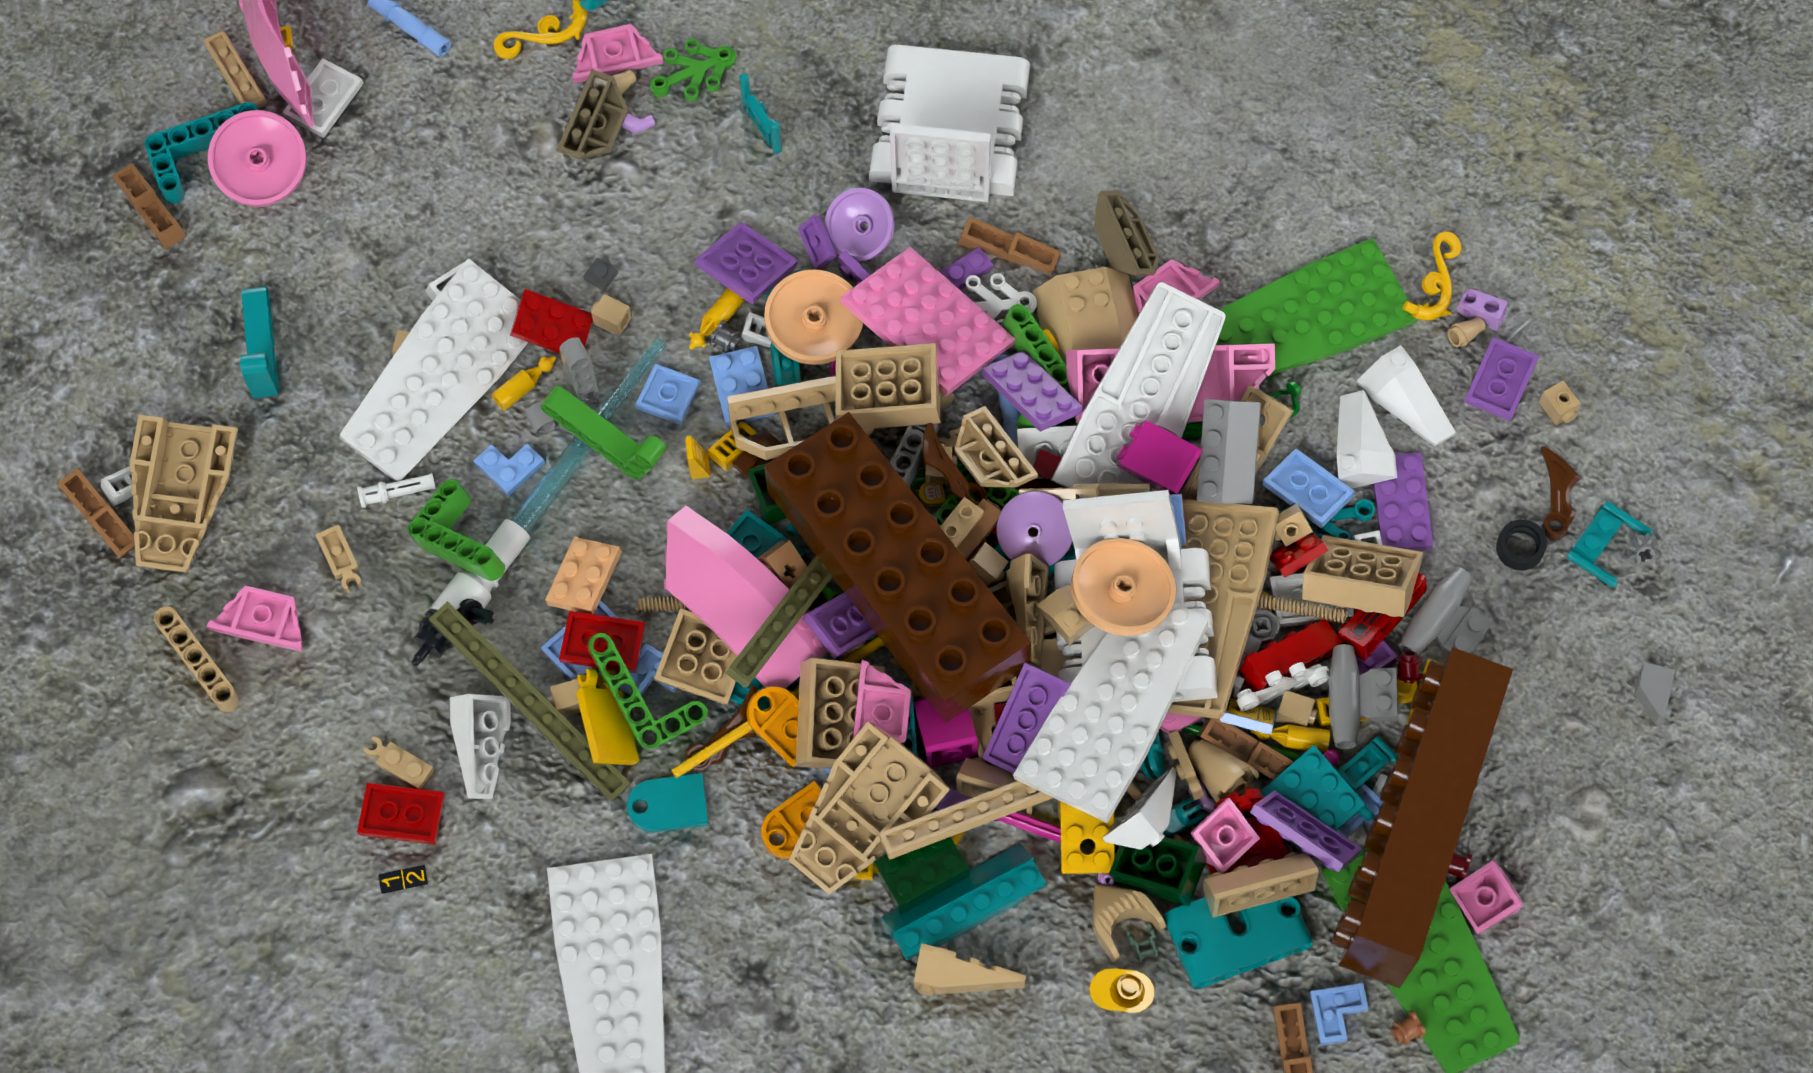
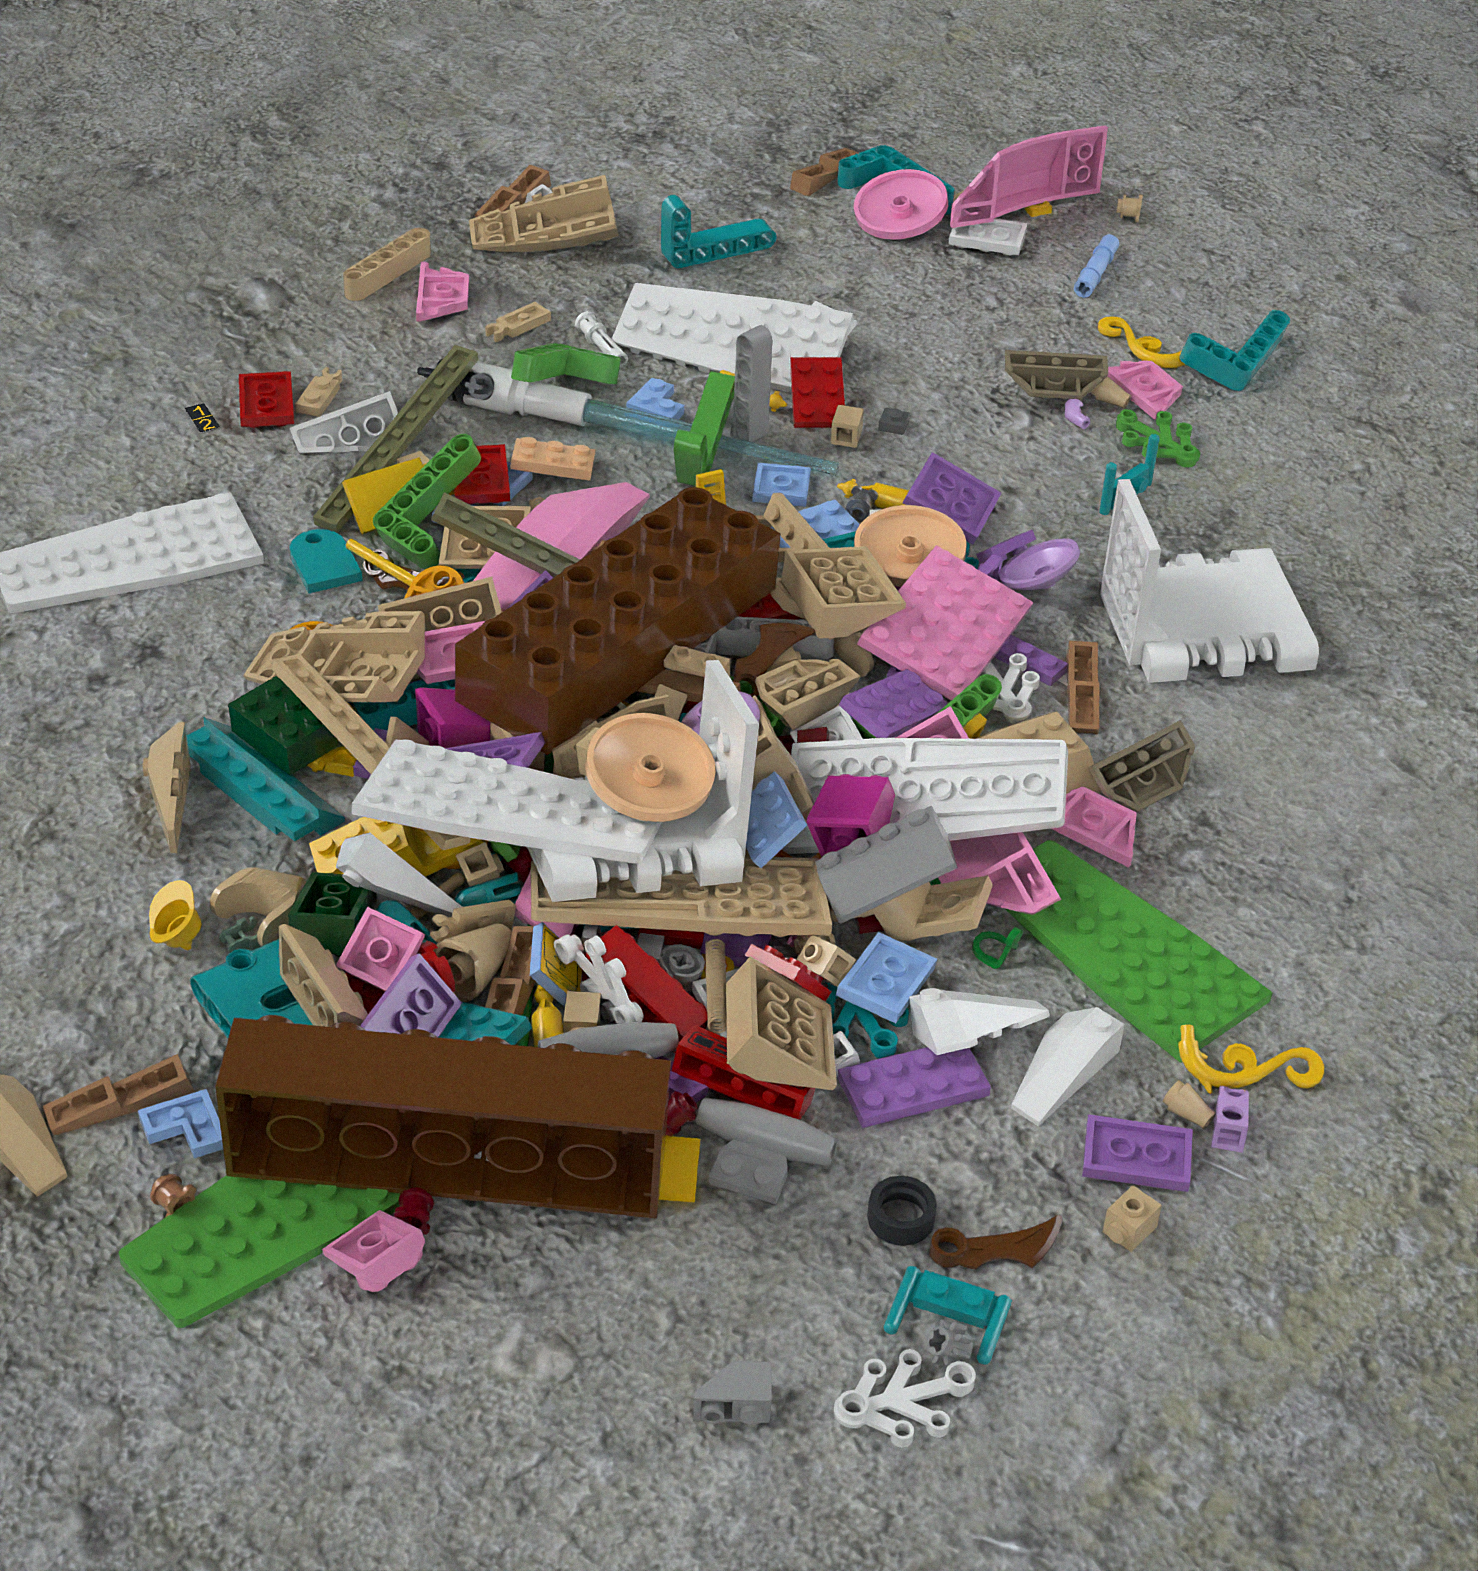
camera: 70 degrees right, 25 degrees down
none -> white plant [834,1349,976,1448]

